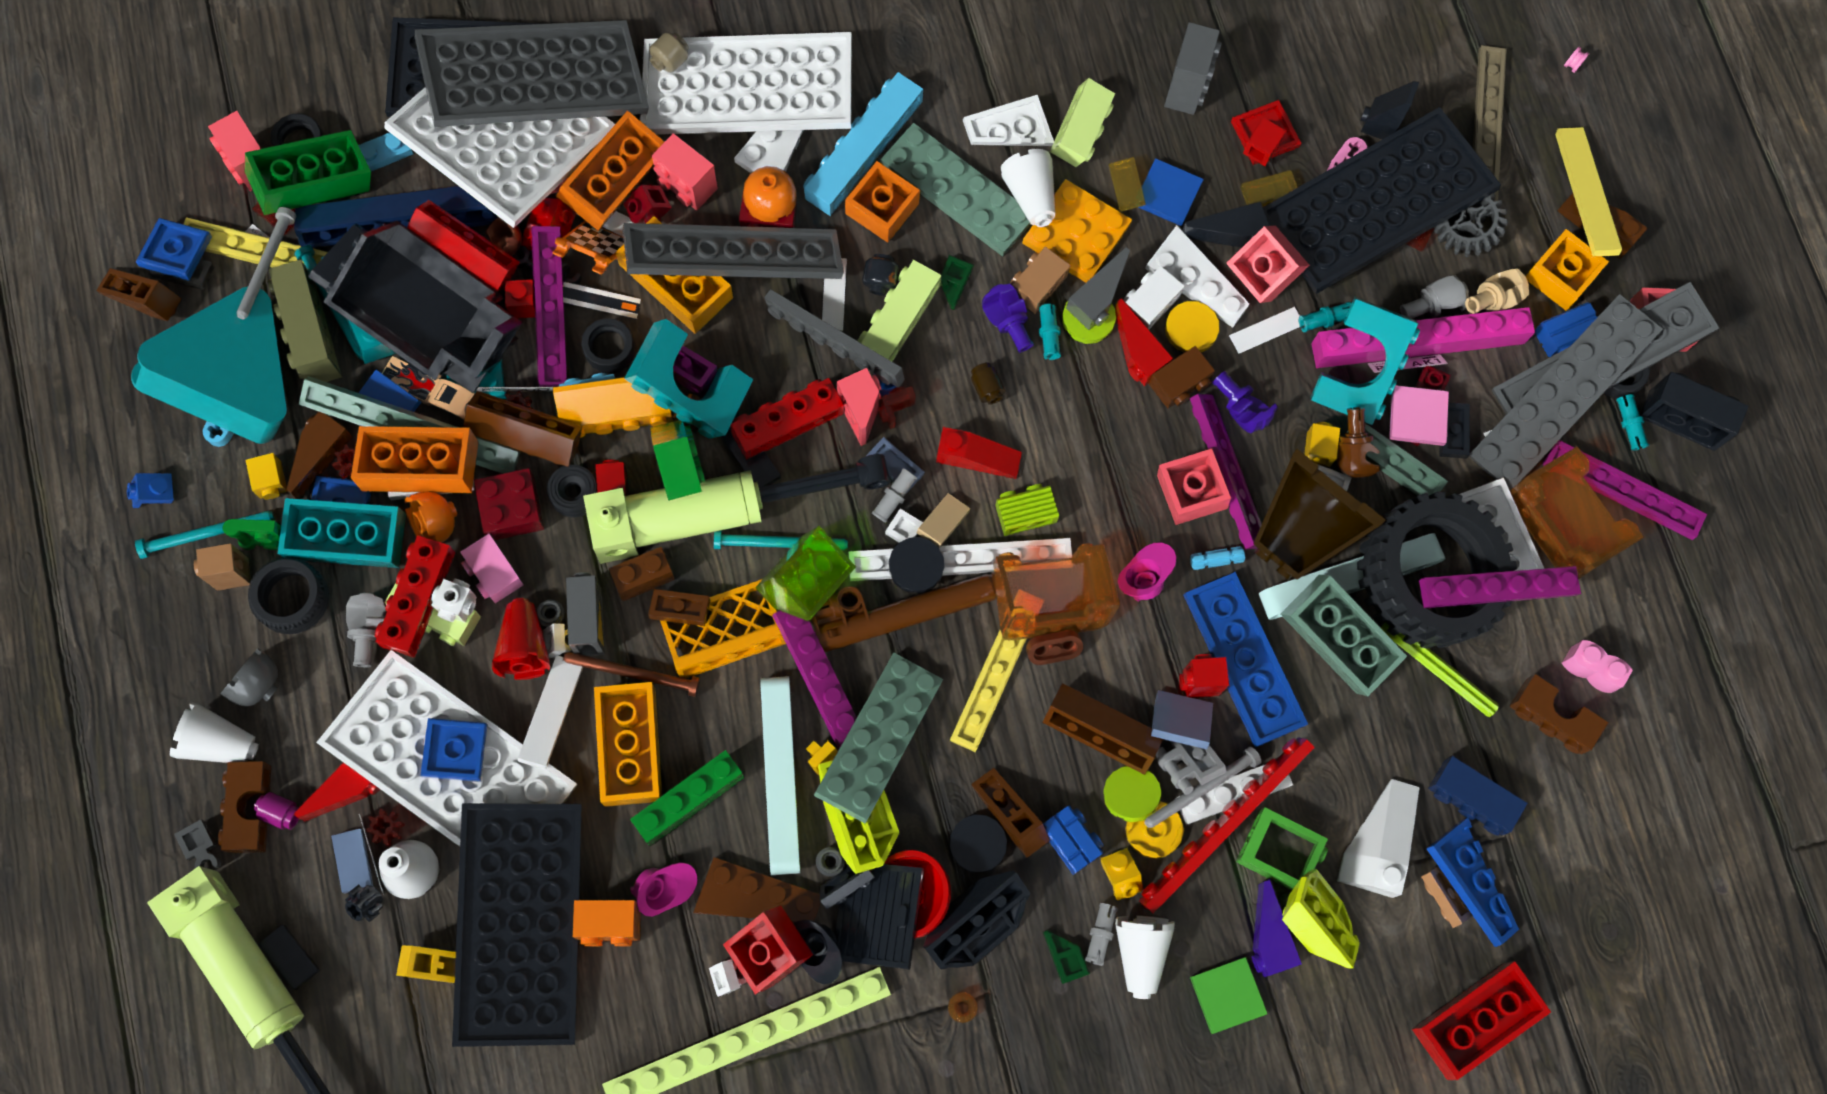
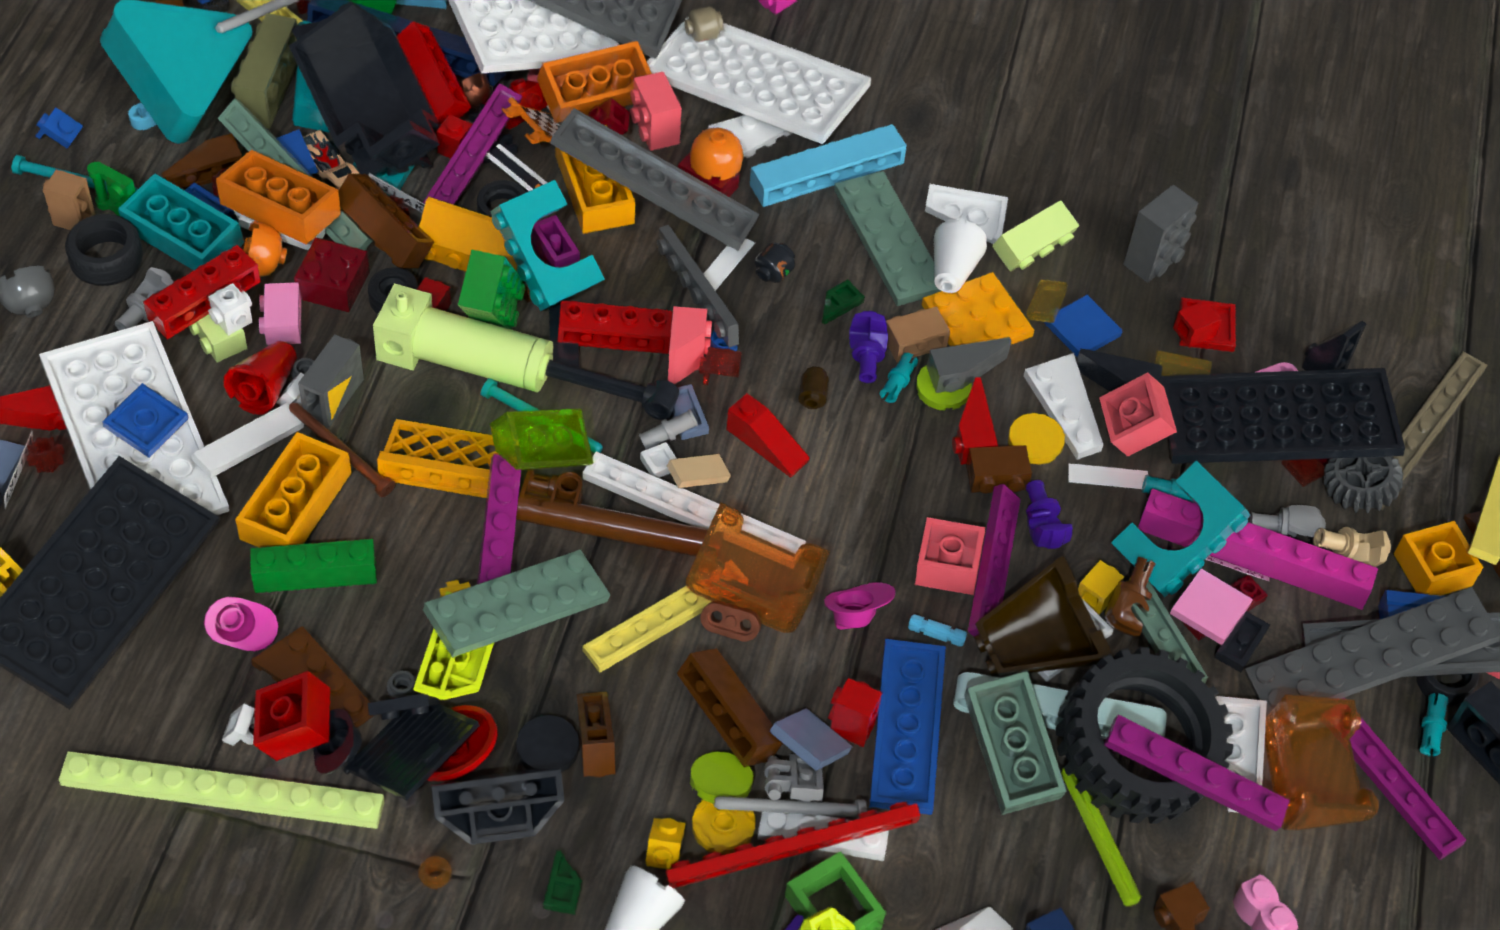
camera: 30 degrees right, 20 degrees down
yellow brick [246,453,288,500] -> none
white cone [379,840,440,899] -> none
orange brick [573,900,641,947] -> none
reddish brown brick [609,547,675,601] -> none
reddish brown plate [648,589,711,626] -> none
light aqua beam [761,676,800,875] -> none
orange brick [845,161,920,243] -> none
yellowish green brick [858,260,941,362] -> none
black tile [889,537,944,593] -> none
lime brick [995,484,1059,536] -> none
blue brick [1043,805,1104,875] -> none
light grey pin [1085,903,1118,966] -> none
white brick [1123,266,1185,330] -> none

